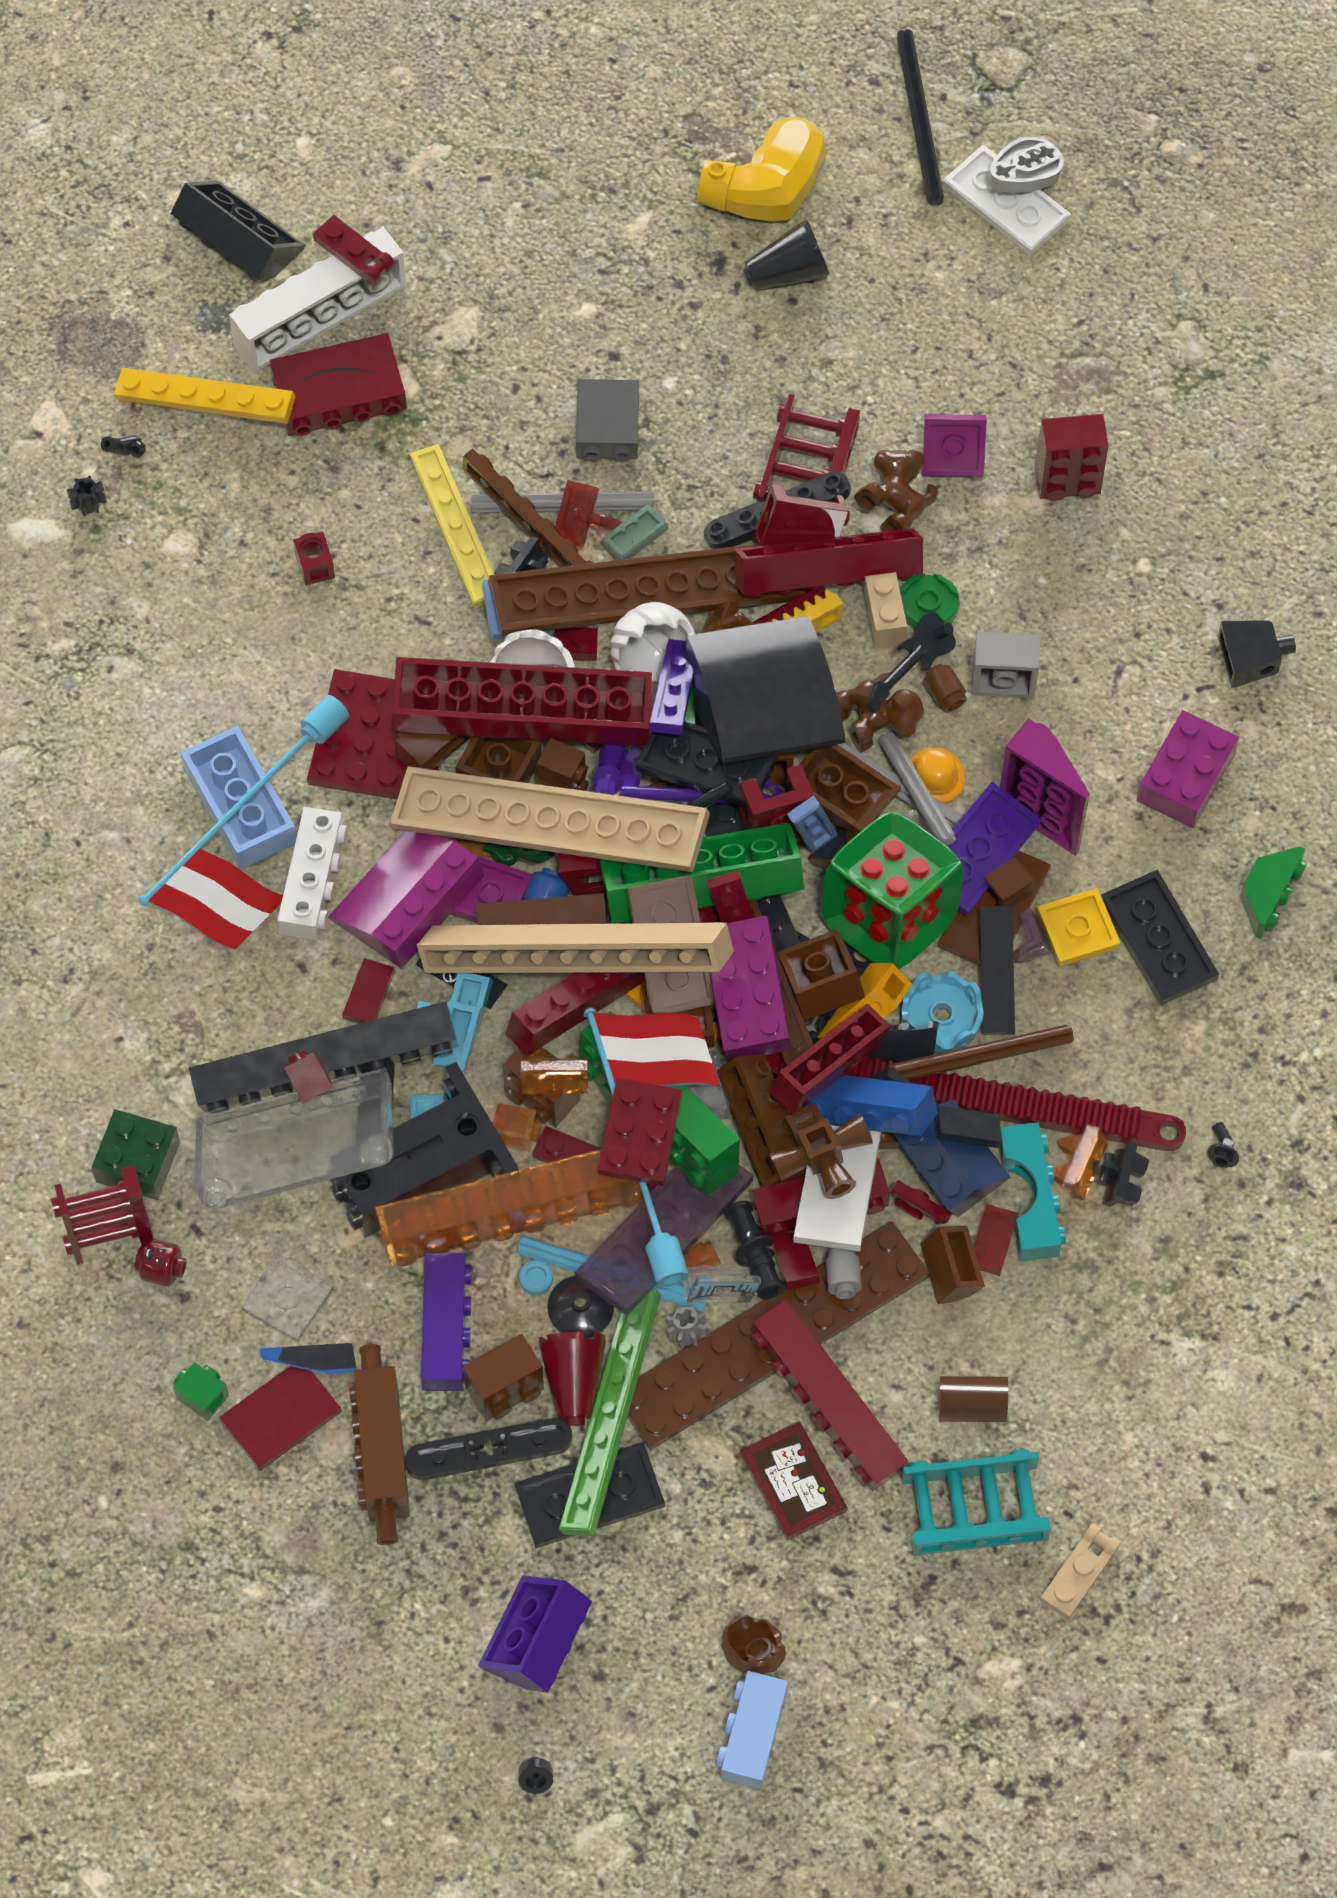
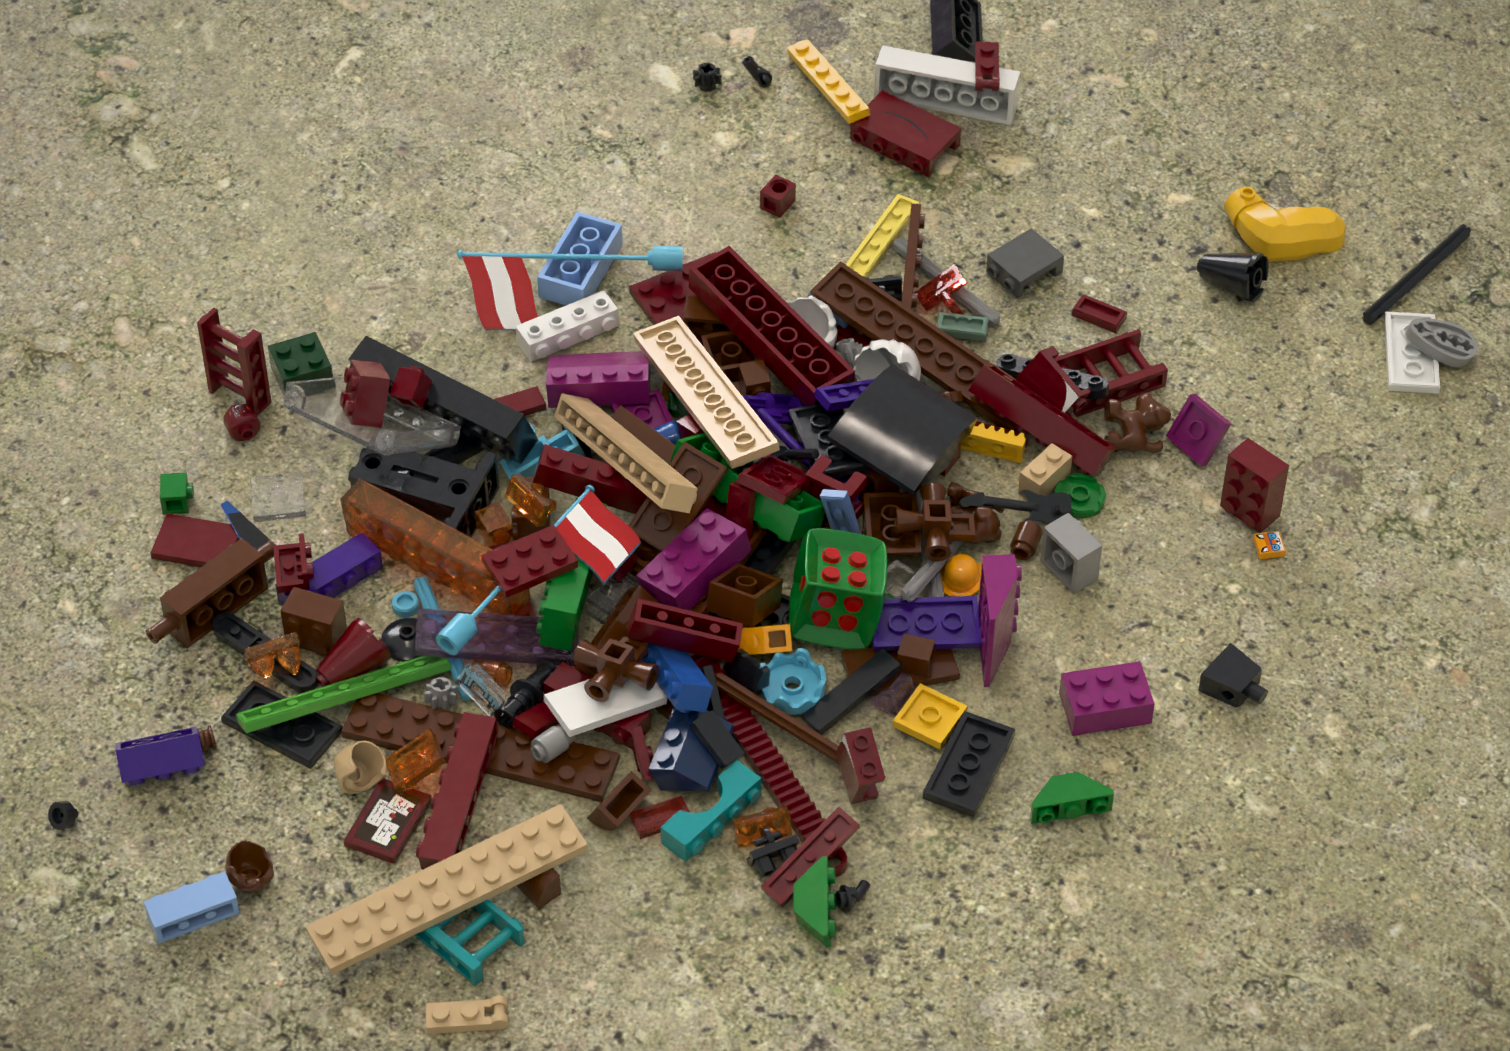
camera: 50 degrees right, 15 degrees down
none -> reddish brown bush [198,725,217,752]
none -> clear orange tile [244,632,301,679]
none -> dark red bracket [273,533,314,593]
none -> tan plate [305,804,588,975]
none -> tan piece [334,741,386,794]
none -> dark red brick [340,360,390,428]
none -> clear orange plate [386,728,446,795]
none -> dark red tile [737,455,807,504]
none -> dark red plate [761,806,860,908]
none -> green slope [793,856,836,947]
none -> light grey gear [836,338,863,368]
none -> dark red panel [836,727,885,804]
none -> reddish brown brick [894,483,975,562]
none -> dark red tile [1071,294,1127,333]
none -> tile [1253,531,1286,560]

